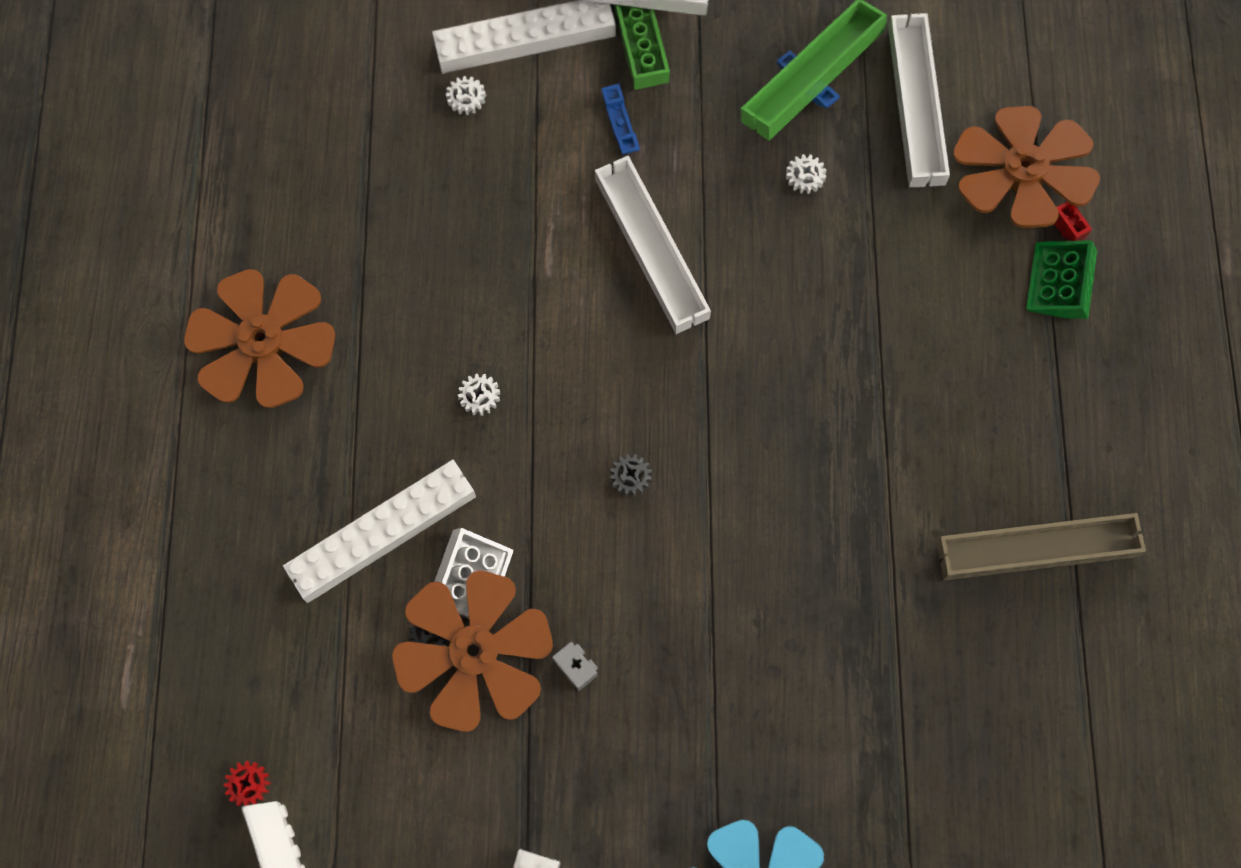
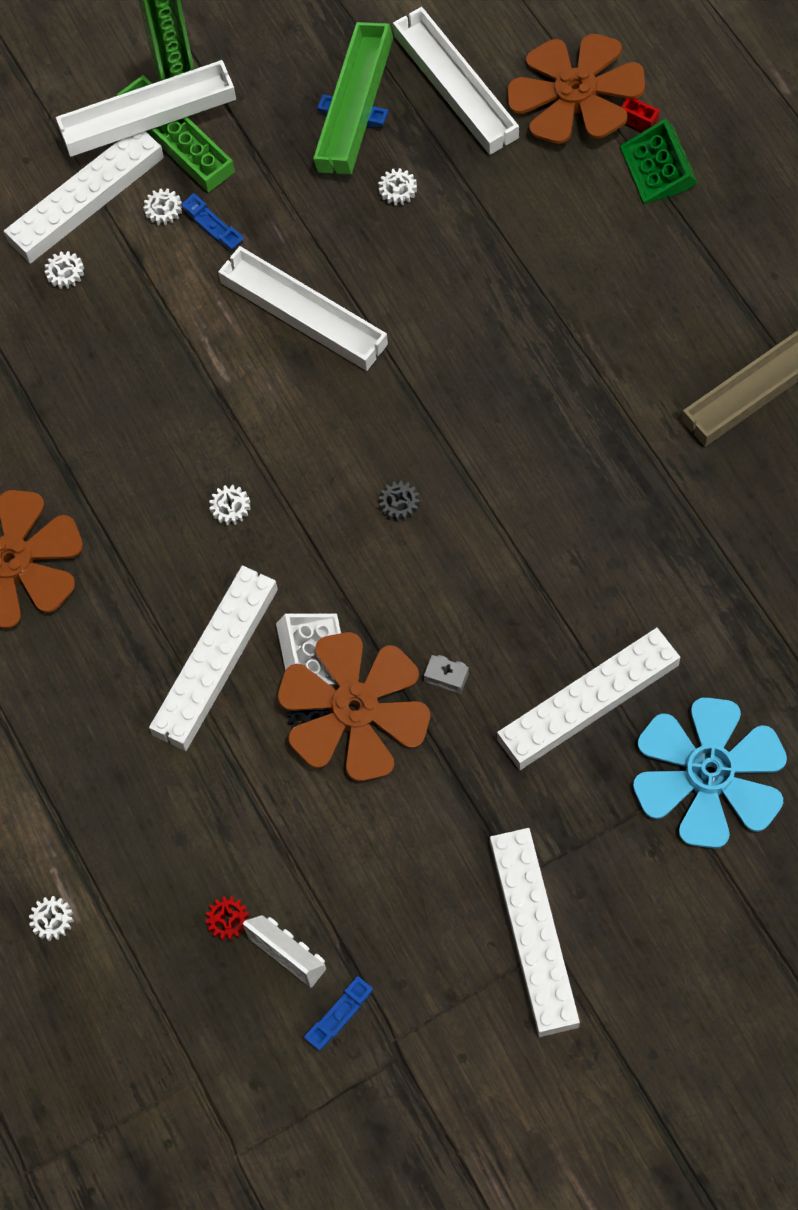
camera: 25 degrees left, 5 degrees down
none -> white gear [29,896,74,941]
none -> white gear [143,188,182,225]
none -> white brick [497,628,680,770]

